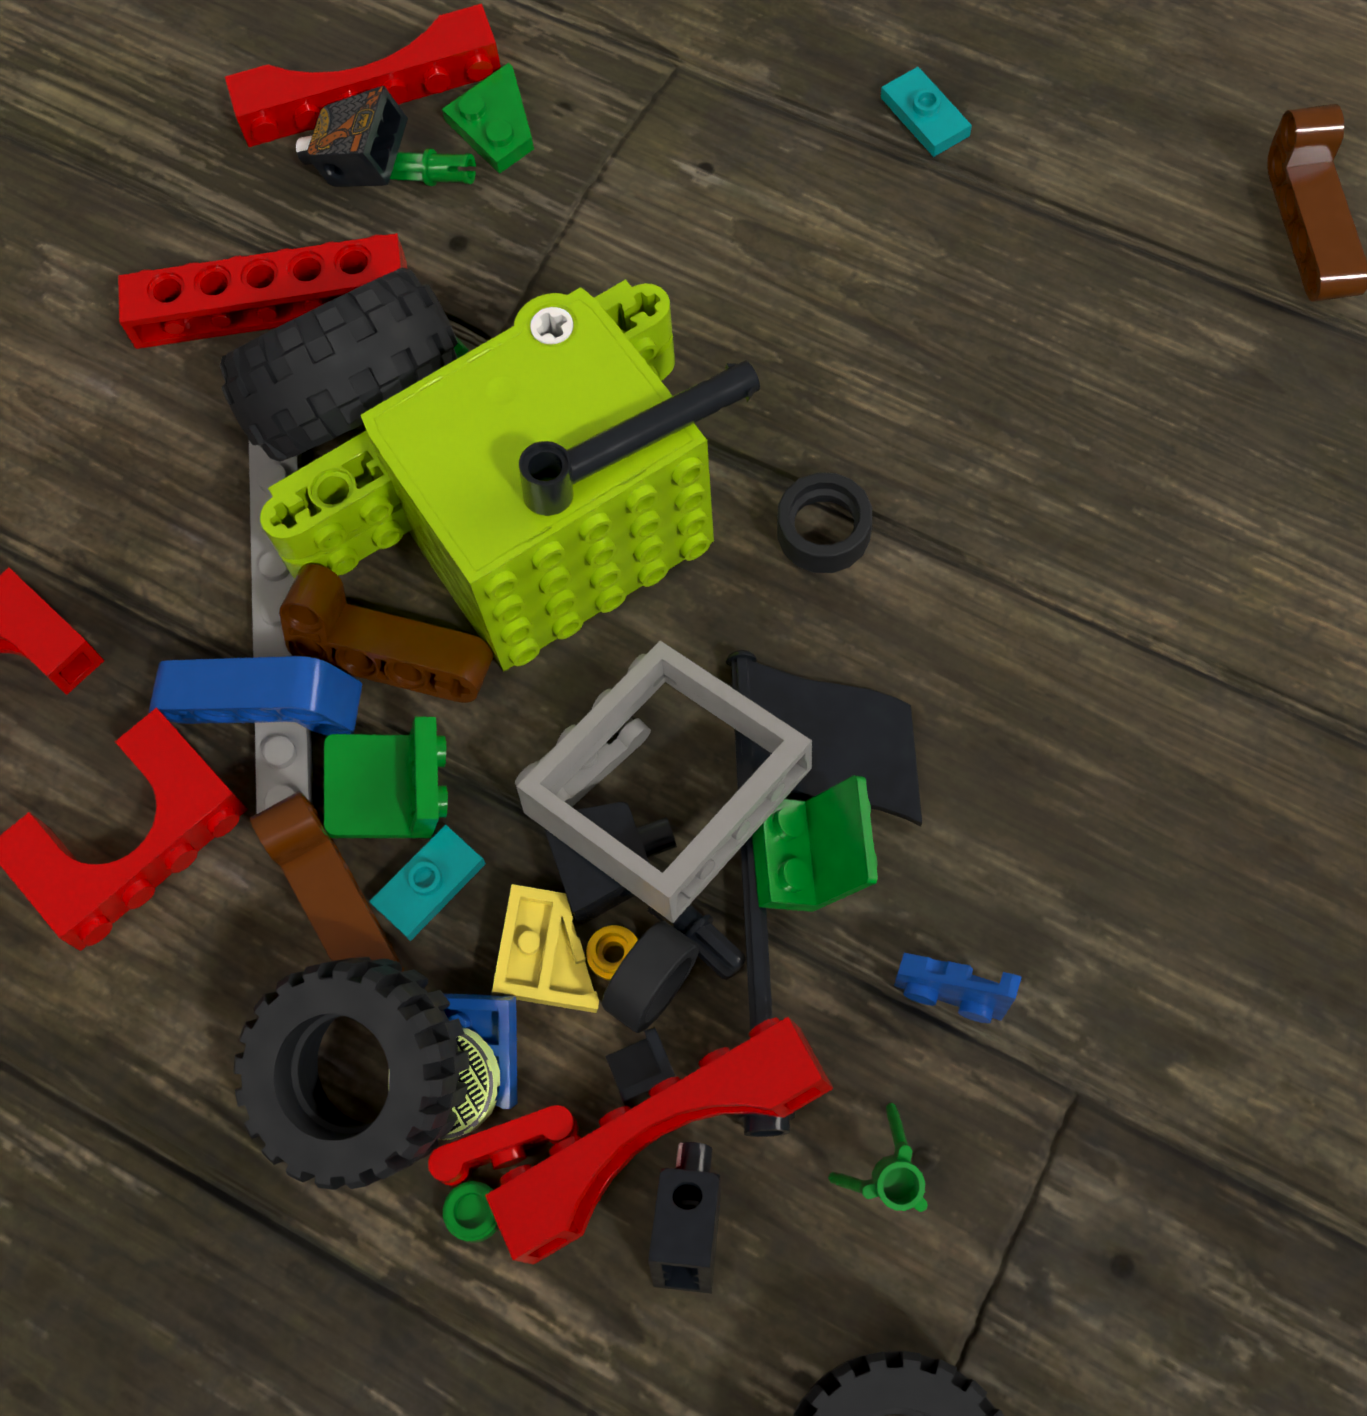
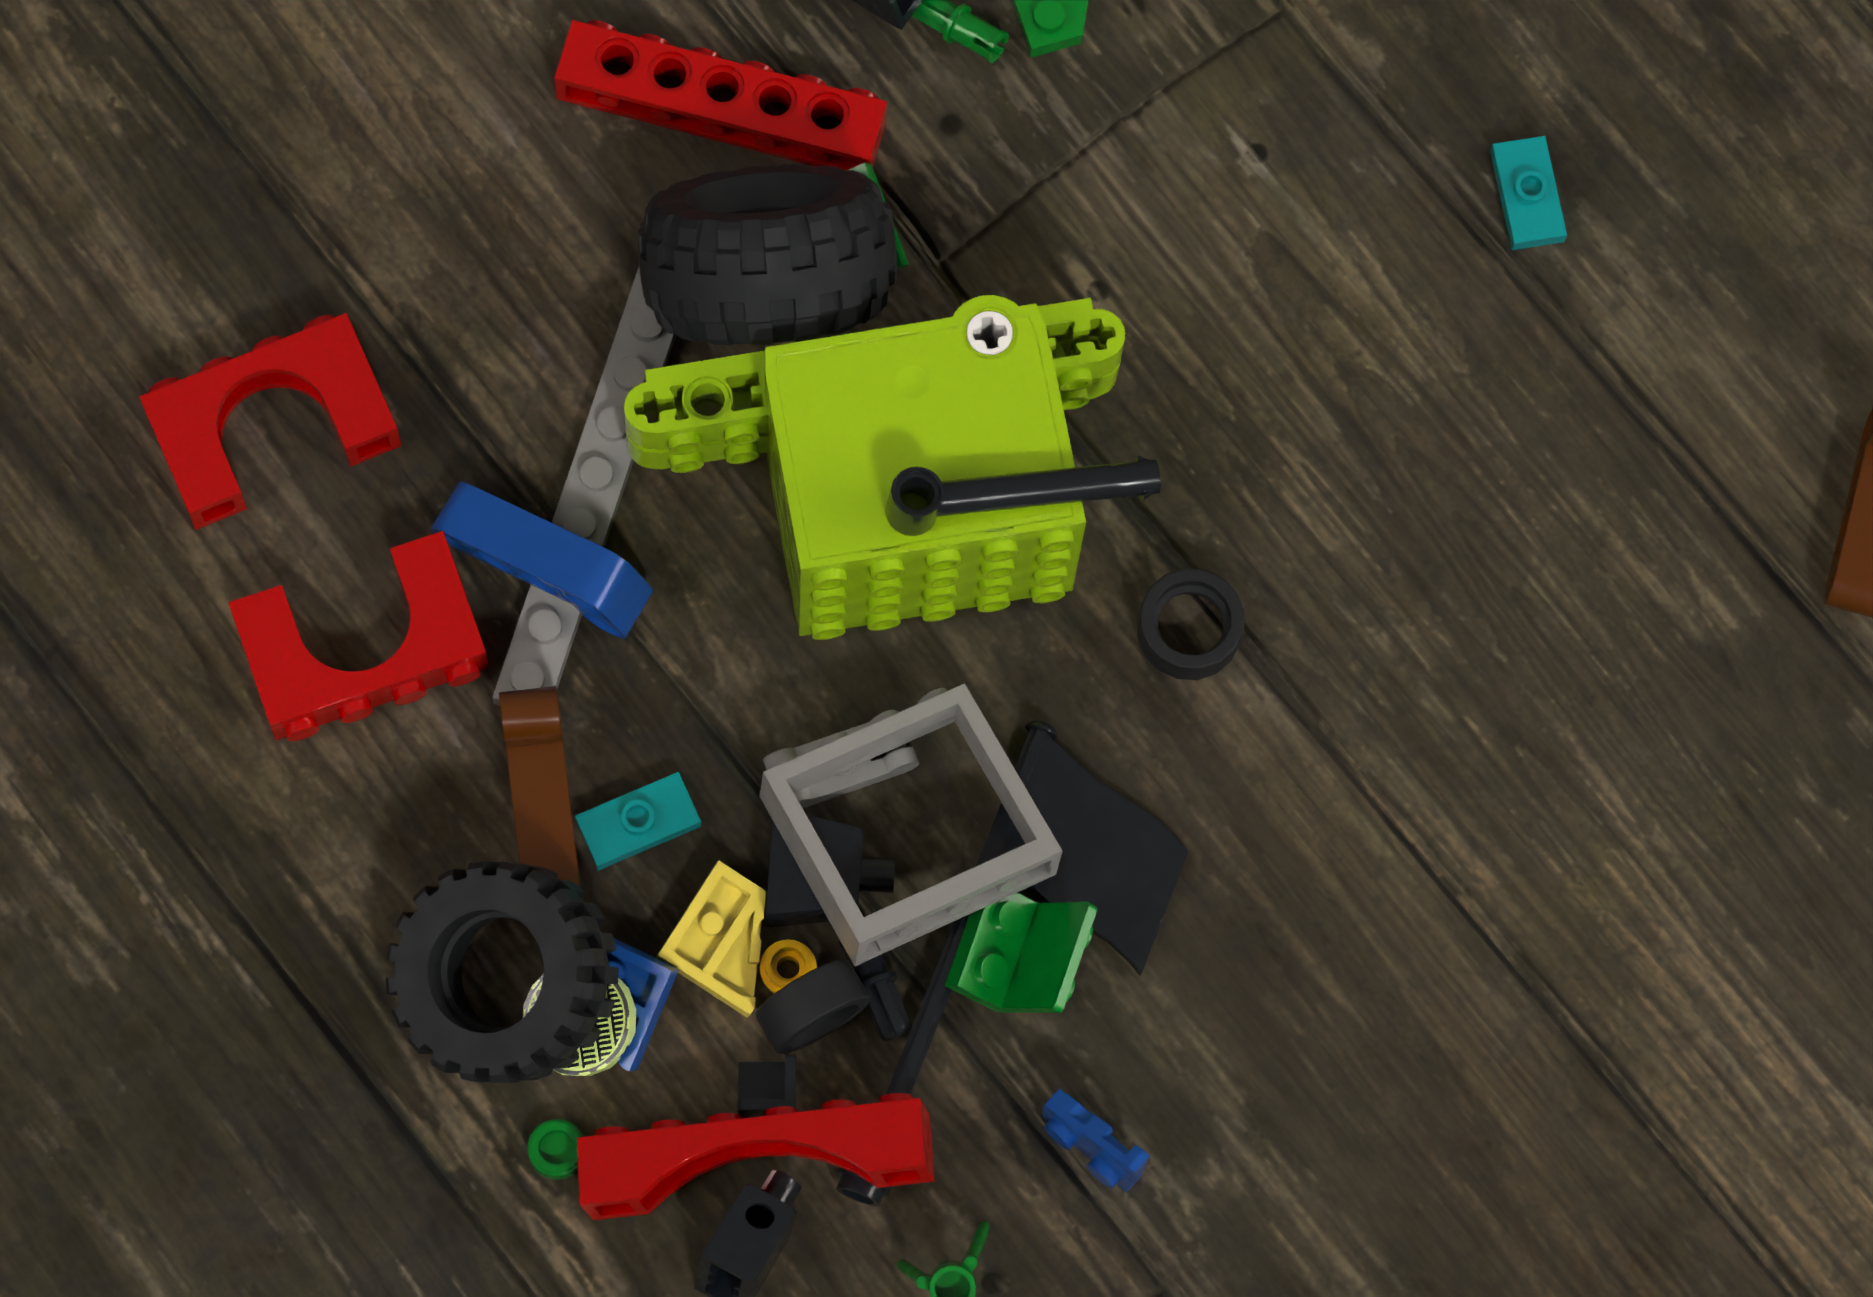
camera: 10 degrees right, 5 degrees up
reddish brown beam [279,564,494,703] -> none
green bracket [323,716,448,838] -> none
red plate [428,1105,579,1187] -> none

